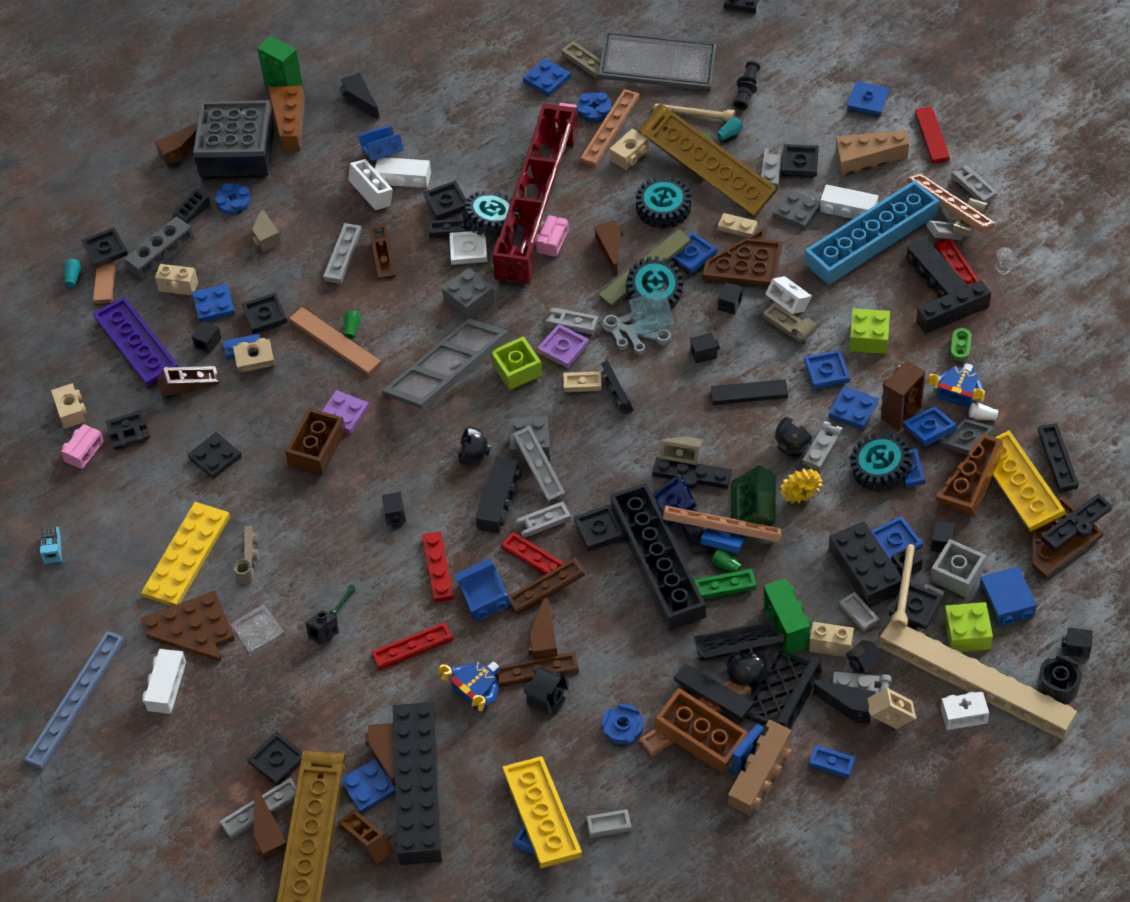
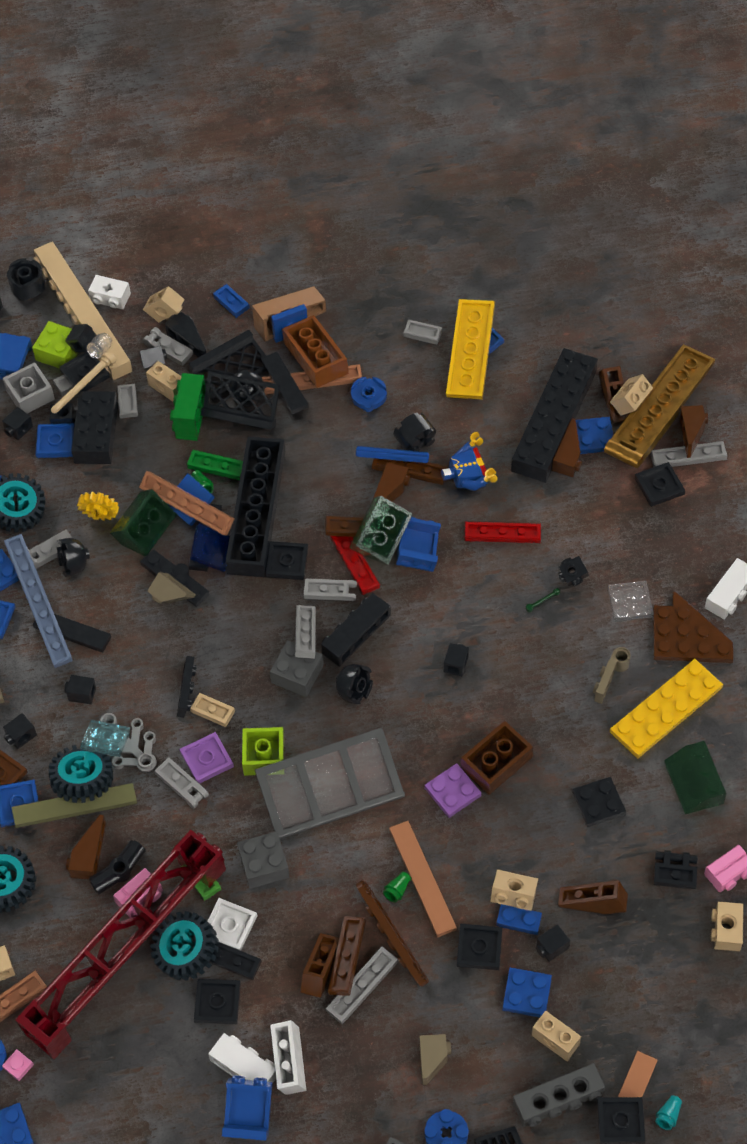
camera: 155 degrees left, 5 degrees up
dark purple plate [93,296,179,386] -> none
red plate [422,531,454,603] -> none
none -> sand blue tile [4,534,73,668]
none -> black brick [65,324,97,353]
none -> clear brick [87,333,112,358]
none -> black piece [89,840,146,895]
none -> reddish brown tile [328,916,366,996]
none -> clear green slope [349,496,413,564]
none -> blue axle [356,446,429,463]
none -> reddish brown plate [356,879,429,987]
none -> tan brick [610,374,653,415]
none -> clear green slope [664,741,727,815]

